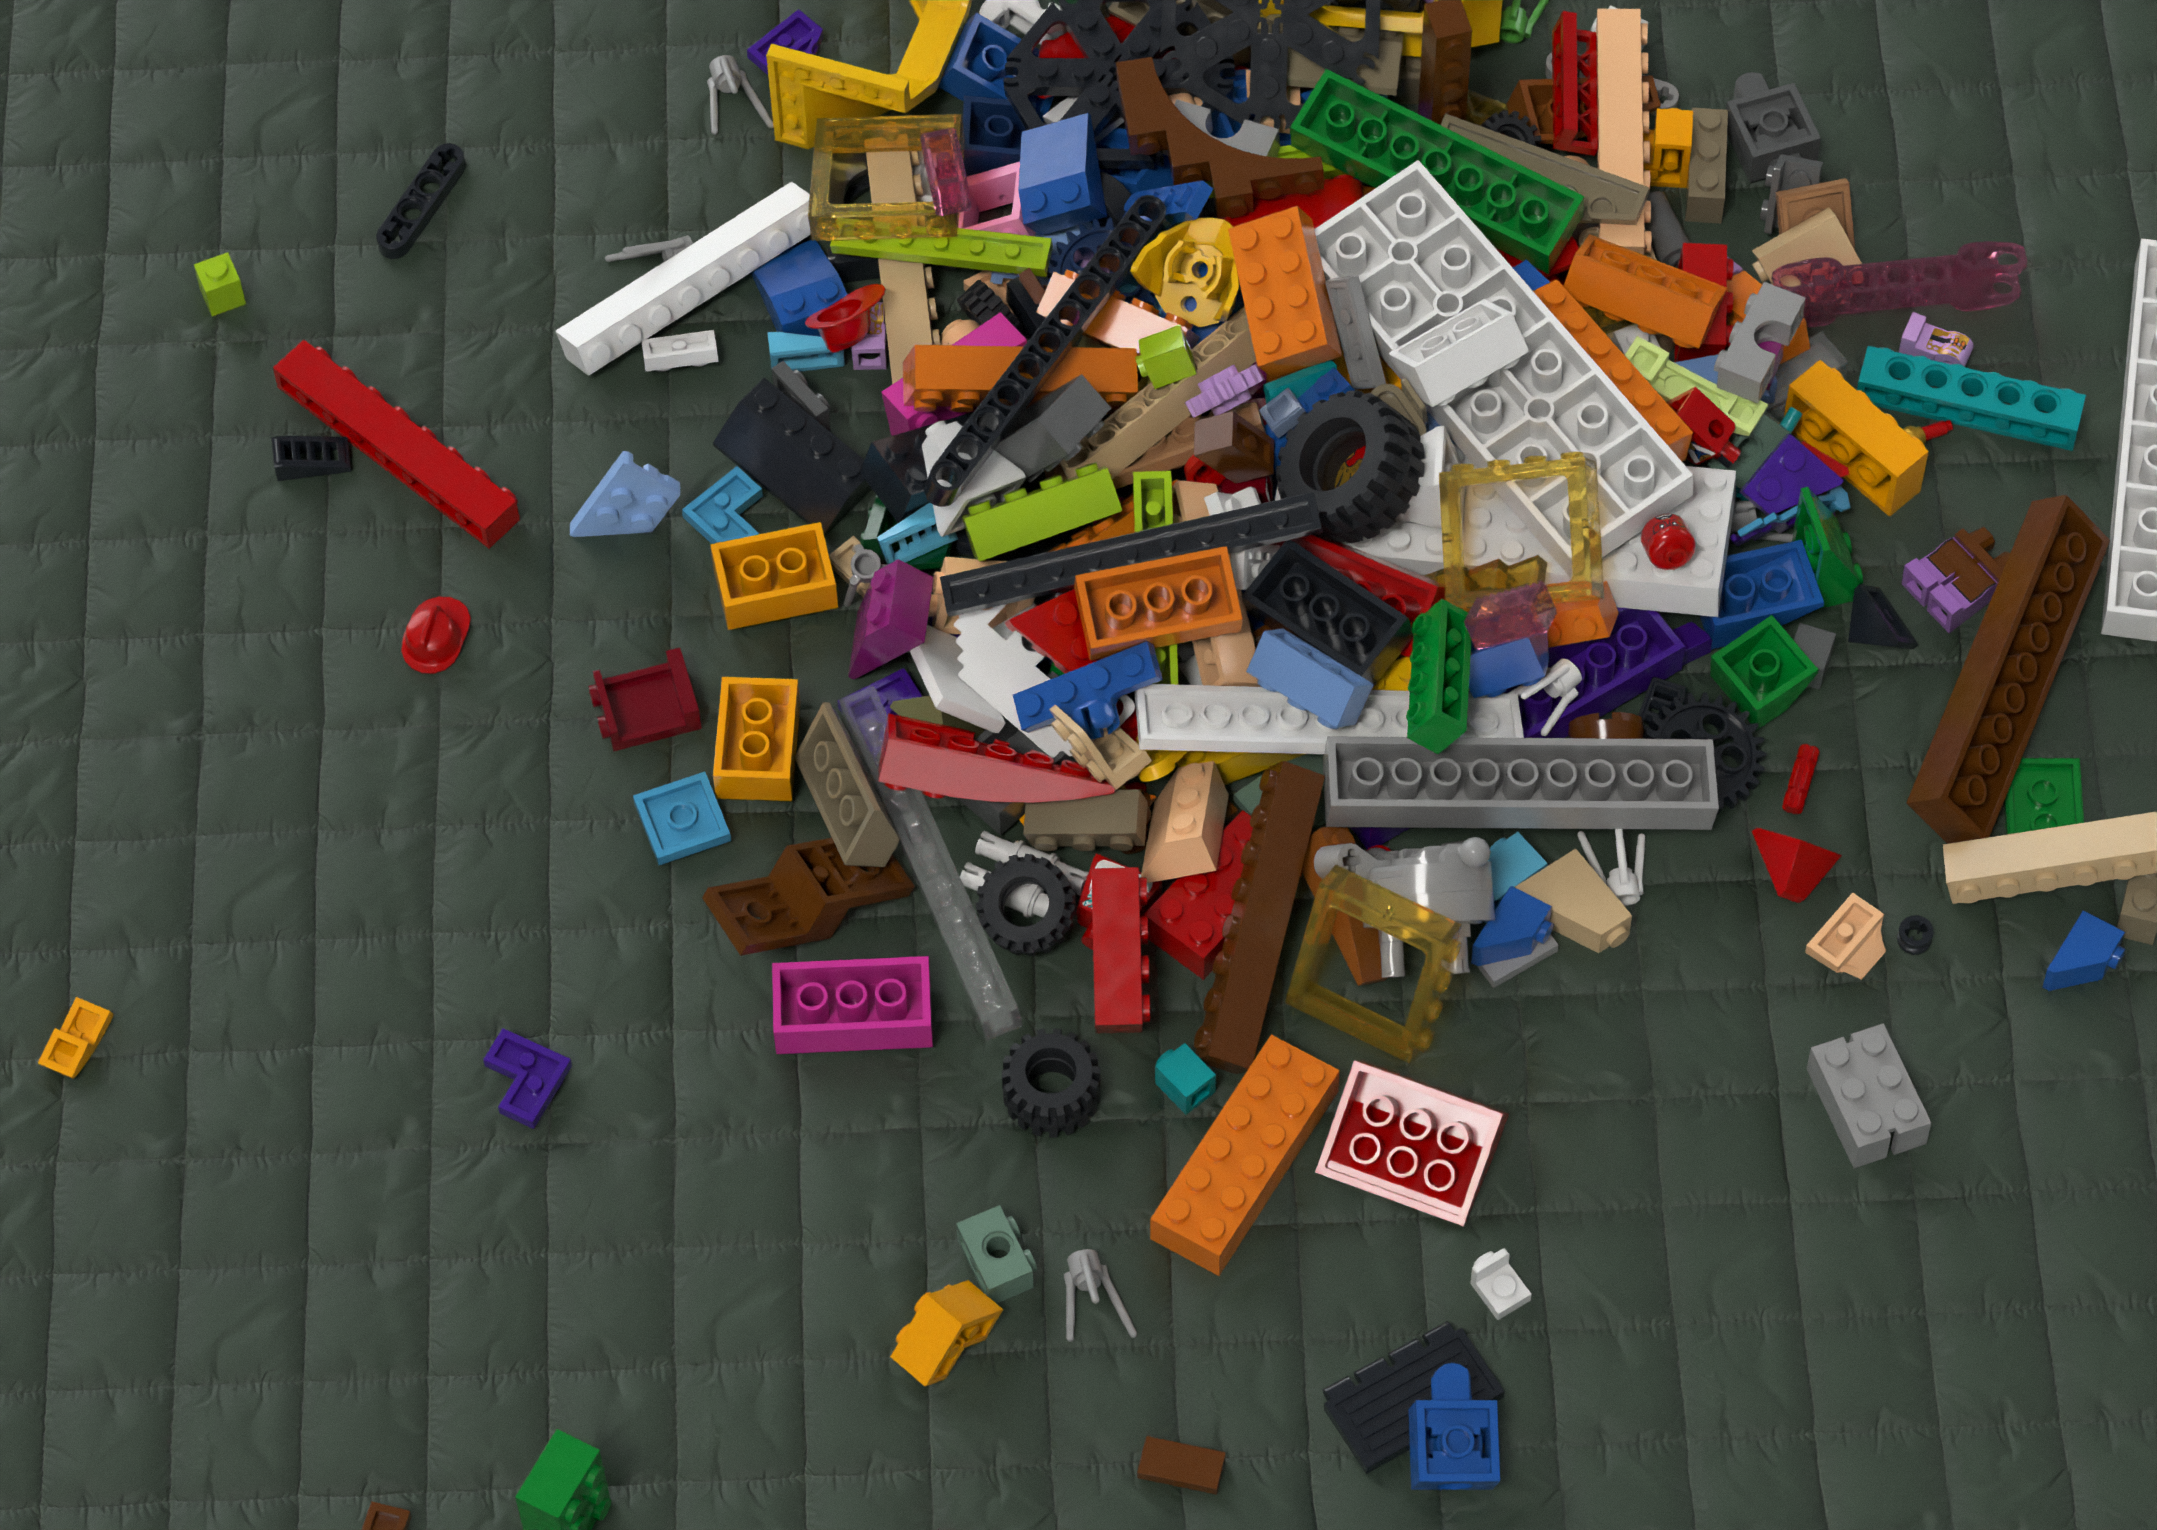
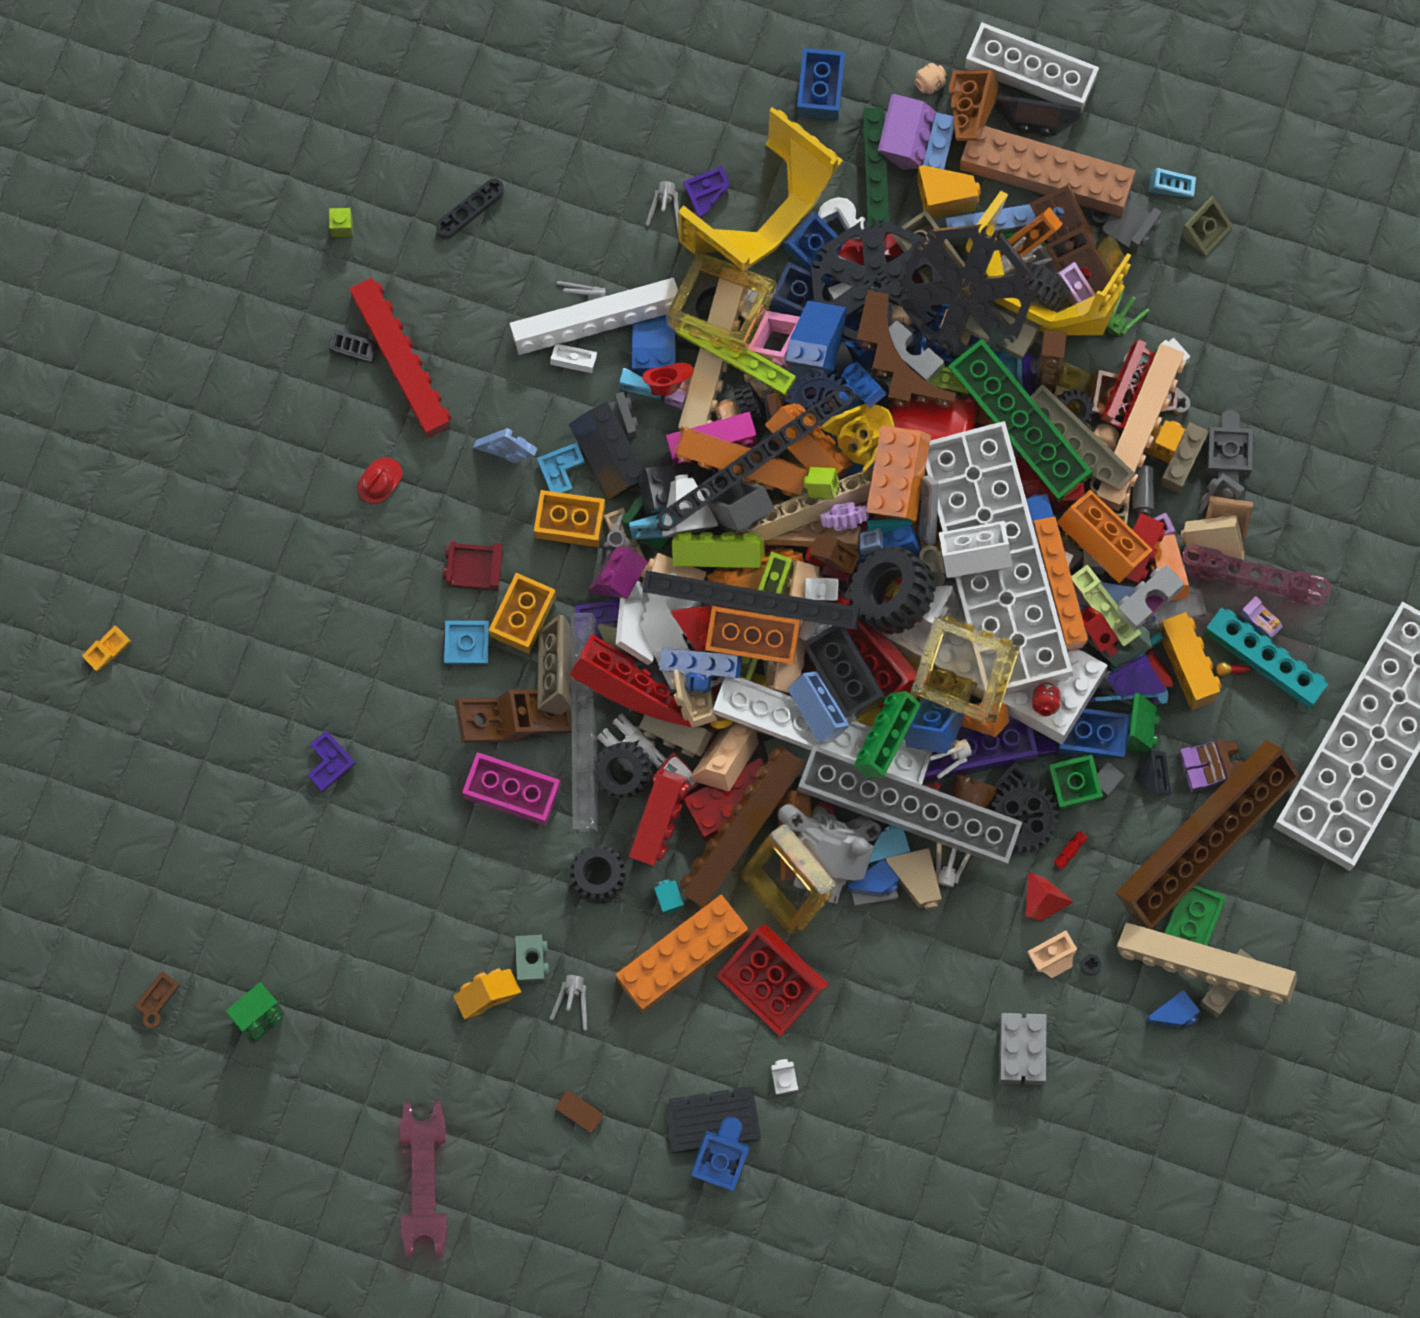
camera: 20 degrees right, 15 degrees up
clear pink brick [920,128,972,216] -> none
clear pink brick [1464,581,1557,650] -> none

